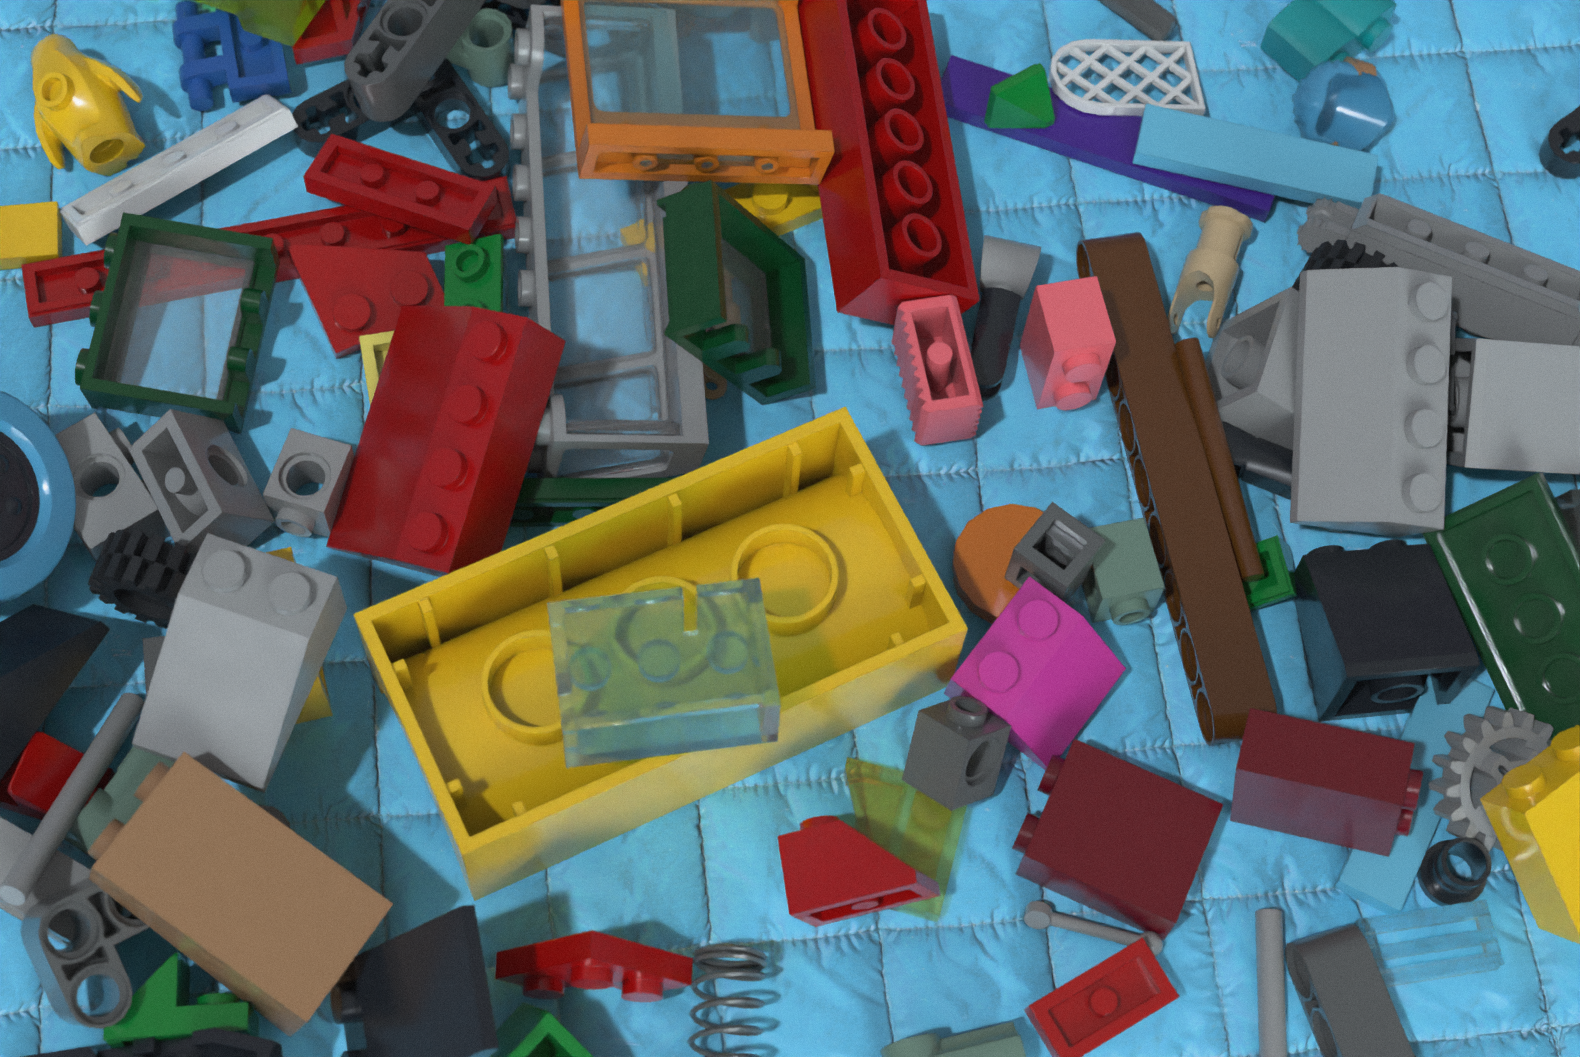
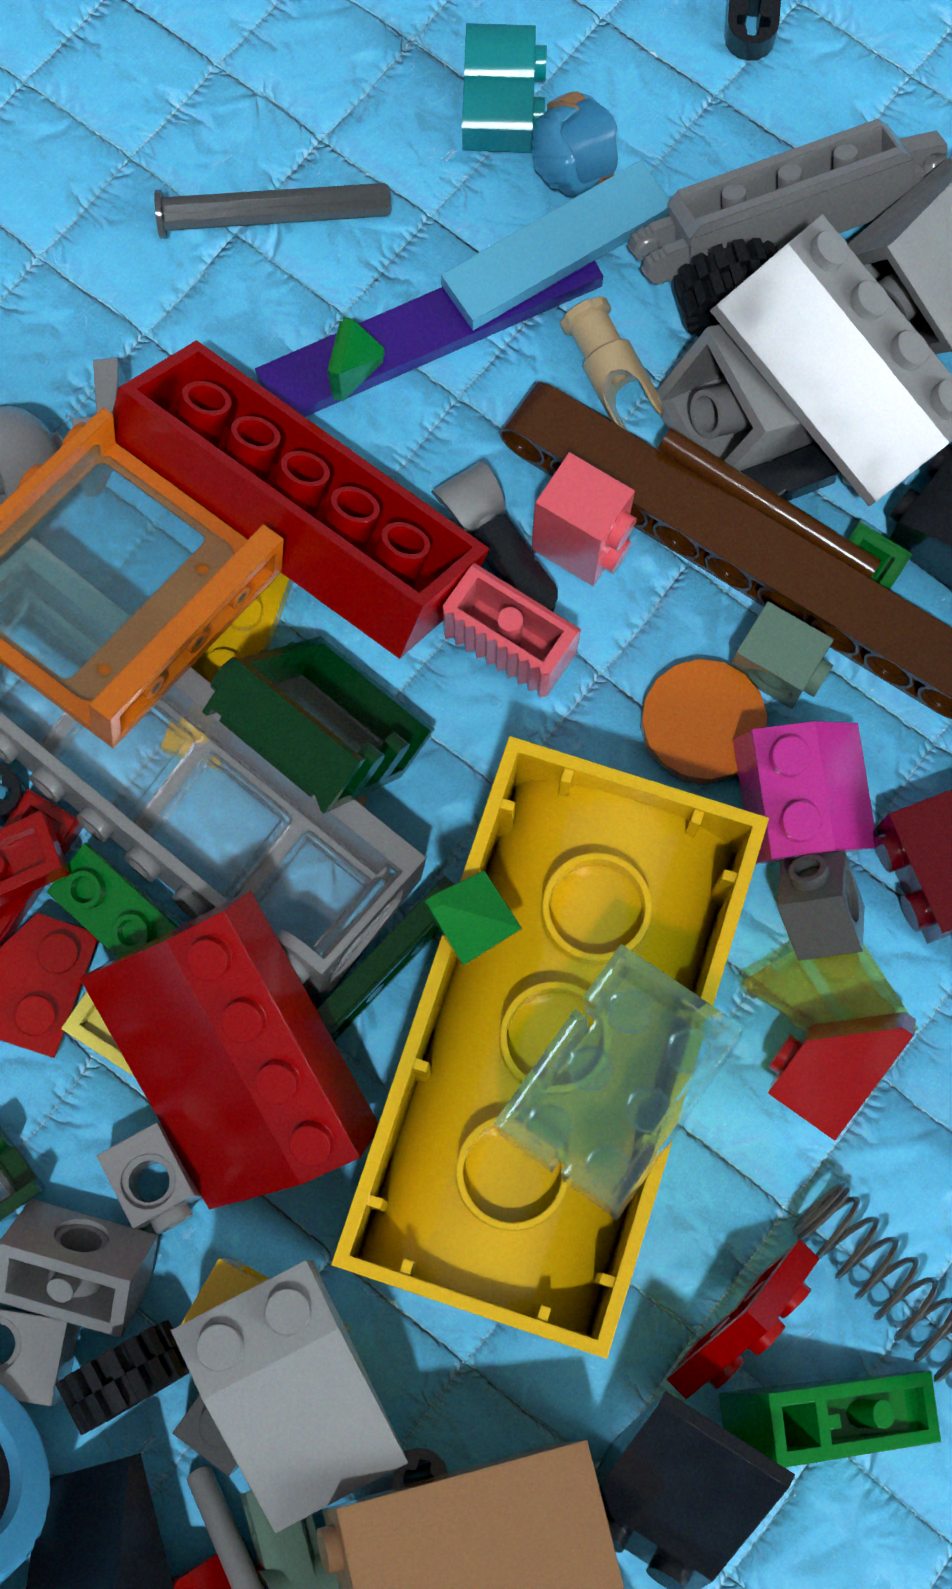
camera: 40 degrees left, 10 degrees up
dark grey brick [1004,502,1105,603] -> none
white window [1049,39,1206,116] -> none
none -> green slope [425,870,522,967]

